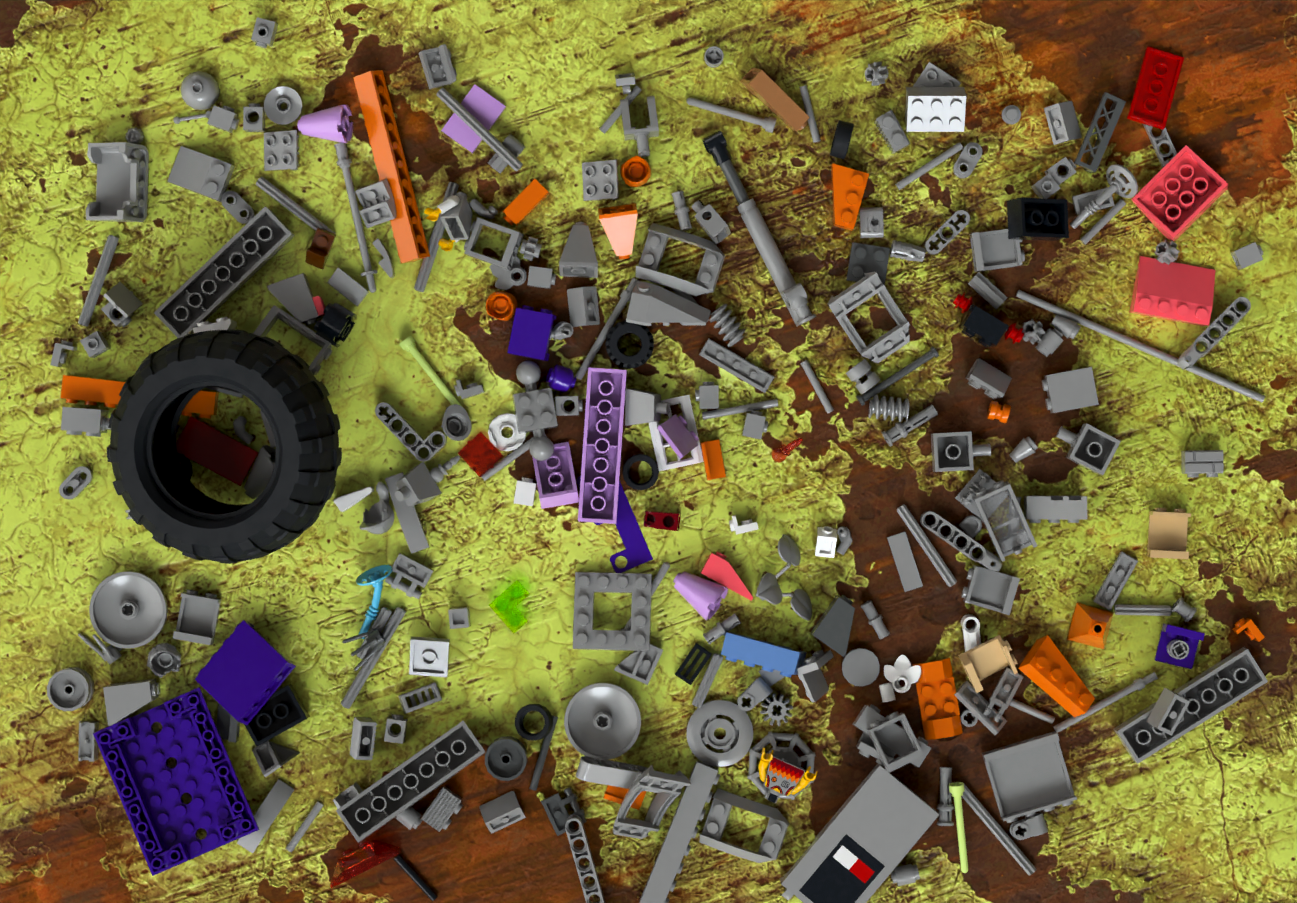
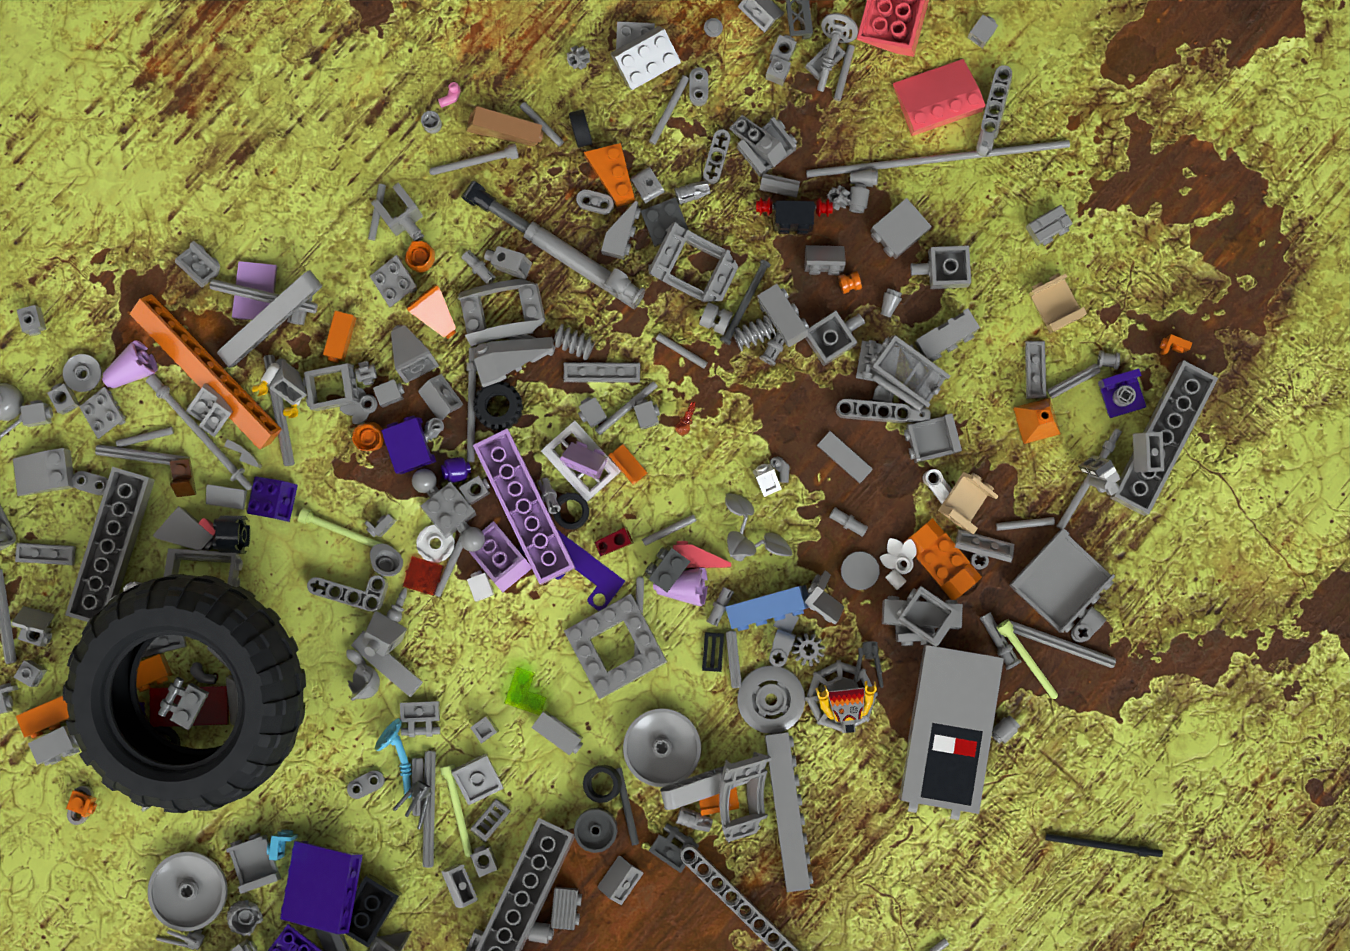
camera: 30 degrees left, 5 degrees down
white slope [333,487,374,512] -> none
light grey arm [469,199,498,219] -> none
light grey wing [614,644,663,685] -> none
light grey tile [615,73,636,94] -> none
light grey torso [625,388,670,426] -> none
light grey wedge [699,788,789,863] -> none
white bracket [729,515,759,535] -> none
dark grey slope [810,595,855,657] -> none
light grey brick [874,110,910,154] -> none
light grey axle [896,504,957,587] -> none
light grey hinge [983,667,1024,722] -> none
black brick [1007,198,1069,241] -> none
orange wedge [1018,635,1095,717] -> none
light grey gear [1154,240,1180,265] -> none
none -> light grey tile [15,543,76,565]
none -> orange bracket [66,790,97,817]
none -> light grey bar [116,427,174,447]
none -> dark grey plate [158,677,209,730]
none -> light grey beam [217,270,323,368]
none -> dark purple bracket [247,476,298,522]
none -> medium azure bracket [267,830,298,860]
none -> light grey plate [347,770,385,799]
none -> bright pink arm [438,82,461,108]
none -> yellowish green piece [440,764,472,857]
none -> light grey window [531,711,583,755]
none -> light grey pin [538,478,561,514]
none -> light grey plate [576,190,614,215]
none -> light grey slope [601,201,641,260]
none -> light grey bar [642,514,697,546]
none -> dark grey bracket [645,546,690,593]
none -> light grey hinge [676,807,713,832]
none -> light grey slope [729,115,787,167]
none -> light grey wedge [757,284,809,348]
none -> dark grey plant [854,641,884,688]
none -> light grey bar [873,374,924,411]
none -> light grey hips [1078,455,1120,496]

